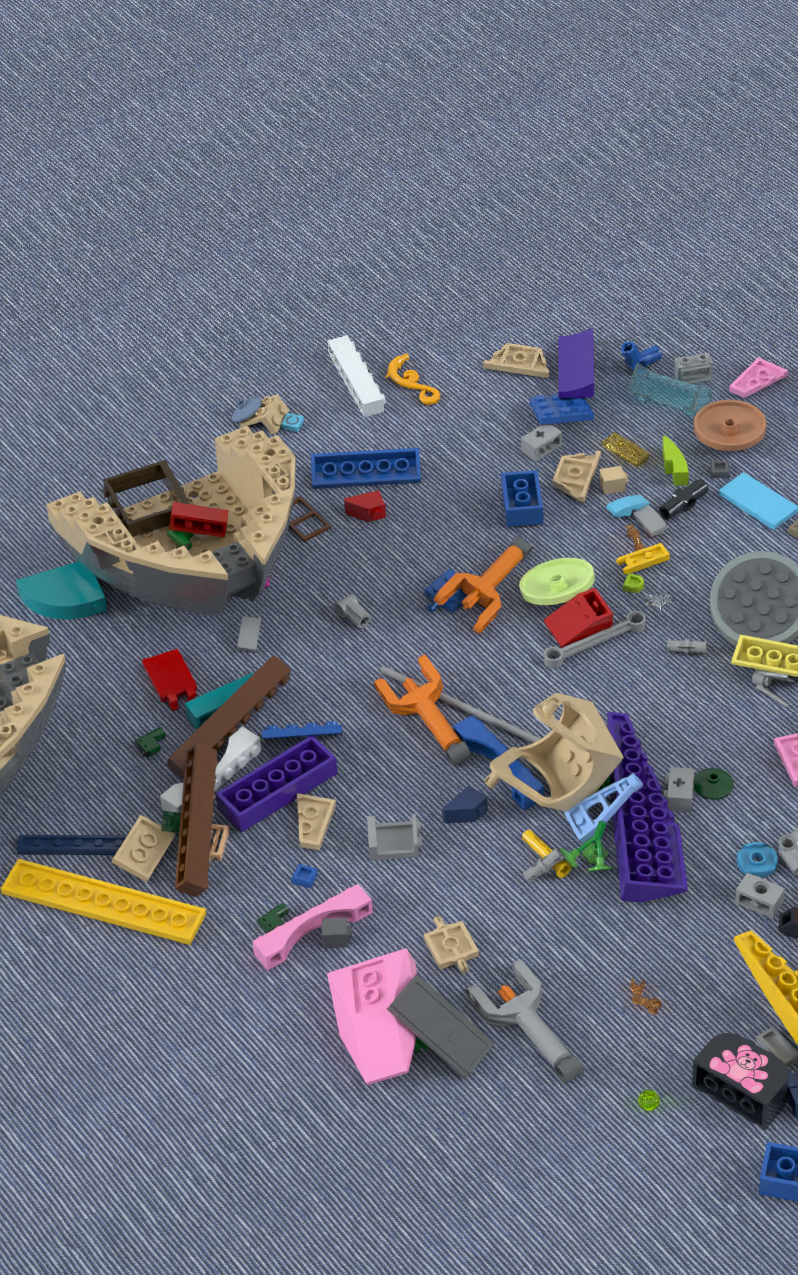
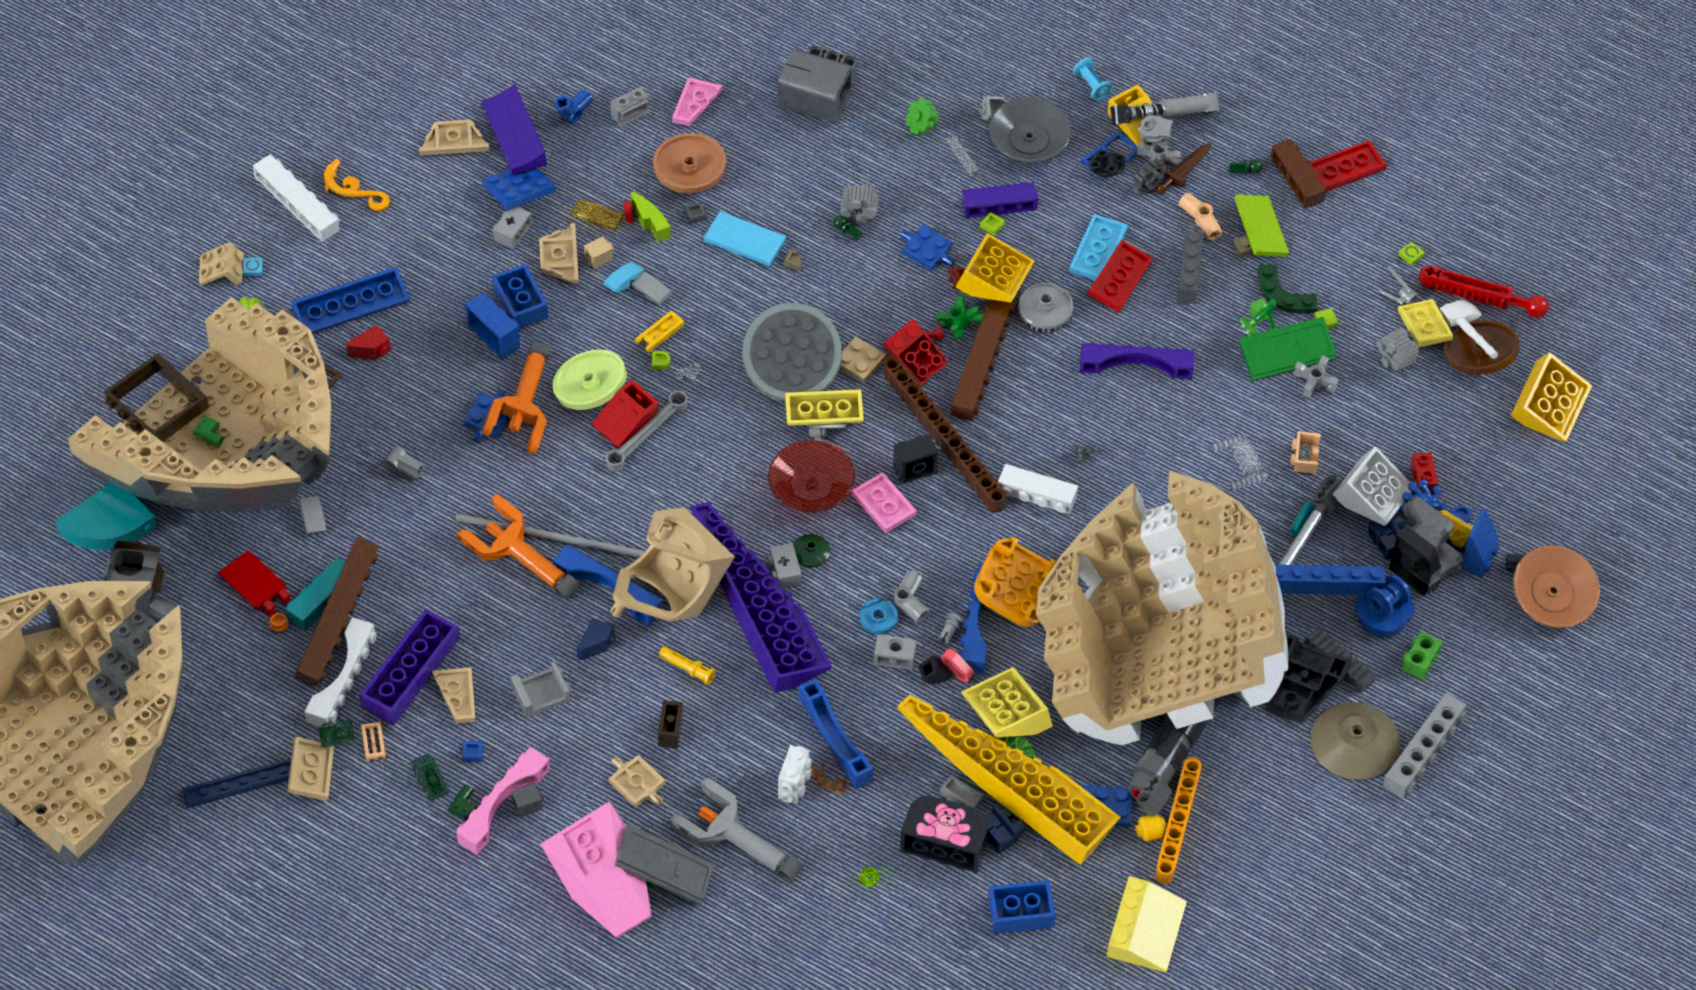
camera: 25 degrees left, 10 degrees up
yellow plate [1,859,207,945] -> none
dark green piece [135,727,166,758] -> none
red brick [169,502,229,538] -> none
reddish brown brick [175,742,218,897] -> none
sand blue dish [231,397,262,423] -> none
blue plate [262,721,343,739] -> none
light grey pin [523,848,564,883] -> none
bright green plant [560,820,614,872] -> none
light blue plate [564,773,643,844] -> none
clear orange arm [625,524,645,552] -> none
clear light blue windscreen [627,363,713,418] -> none
black piece [659,479,708,520] -> none
light grey pin [667,639,707,654] -> none
none -> flat silver piece [105,540,177,623]
none -> orange plate [269,613,289,632]
none -> clear green slope [409,753,449,801]
none -> blue piece [465,292,520,360]
none -> red tile [623,200,633,223]
none -> dark brown brick [658,700,683,748]
none -> clear red dish [767,440,855,513]
none -> white brick [778,745,812,804]
none -> blue arch [799,679,873,789]

